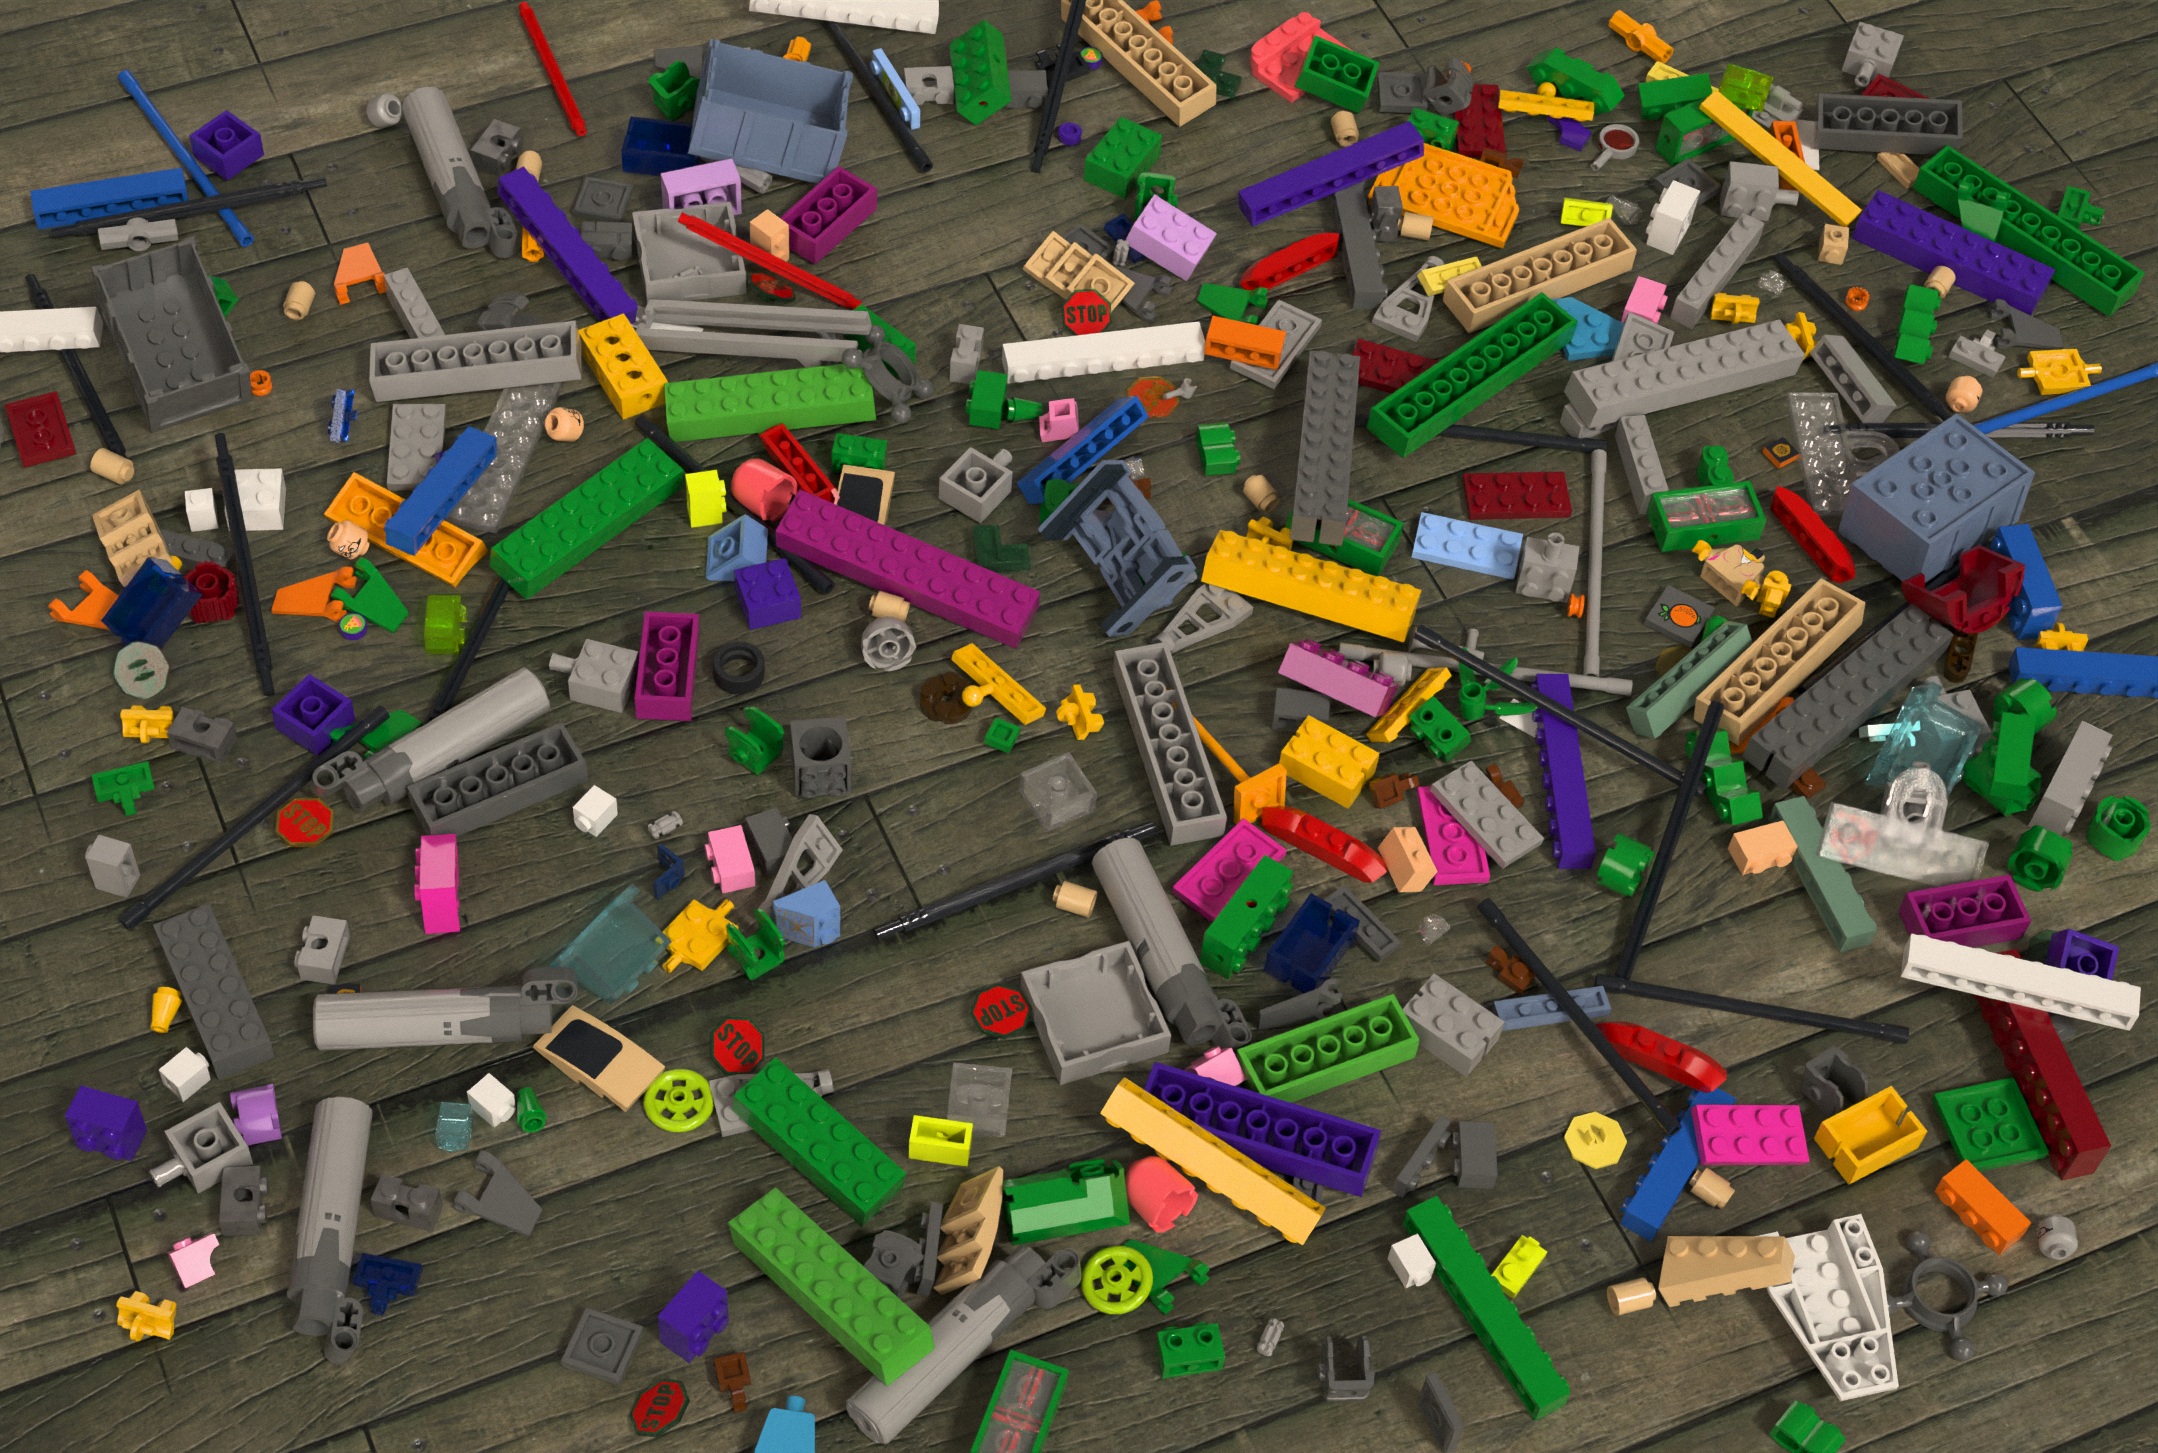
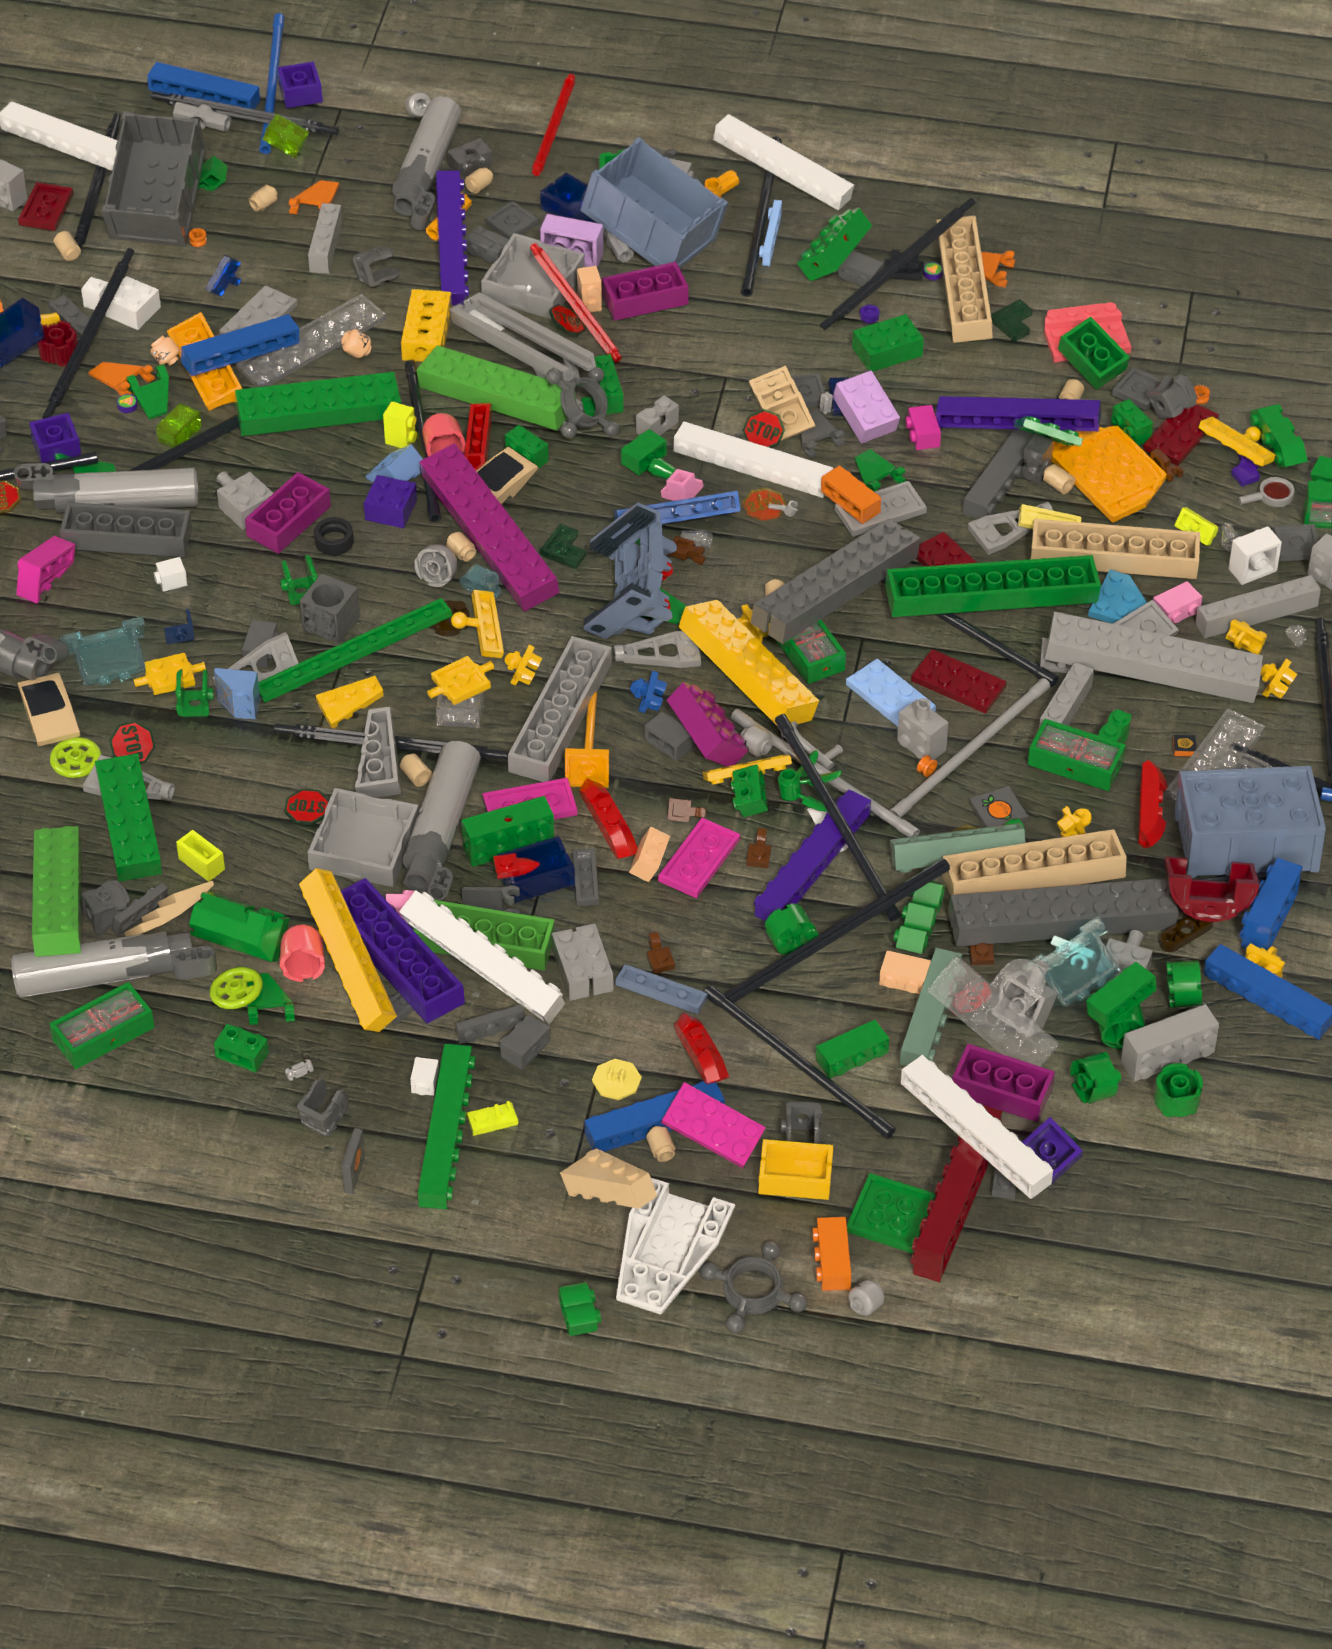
camera: 40 degrees right, 5 degrees down
tan slope [92,489,172,587] -> none
light grey brick [369,321,582,402] -> none
light grey piece [648,811,683,839] -> none
bright pink brick [704,825,755,894] -> none
light grey brick [904,66,954,105] -> none
light grey brick [939,447,1013,523] -> none
clear brick [947,1062,1012,1137] -> none
green plate [984,718,1021,753] -> none
green piece [1134,172,1178,222] -> none
green brick [1196,422,1240,476] -> none
red brick [1240,233,1339,290] -> none
yellow piece [1279,715,1380,809] -> none
clear plate [1419,914,1450,945] -> none
light grey plate [1430,761,1544,869] -> none
black piece [1477,898,1682,1137] -> none
tan brick [1607,1277,1656,1316] -> none
tan torso [1691,540,1765,607] -> none
light grey brick [1810,335,1897,423] -> none
none -> green plate [258,598,452,703]
none -> clear neon green brick [262,113,309,158]
none -> yellow wing [316,676,384,728]
none -> light grey wedge [355,707,401,798]
none -> white brick [399,890,565,1025]
none -> yellow plate [427,656,494,705]
none -> clear light blue piece [460,564,501,598]
none -> red plate [494,853,540,879]
none -> blue hips [630,671,667,713]
none -> green brick [815,1020,889,1079]
none -> dark pink brick [905,405,941,450]
none -> plate [1014,416,1083,447]

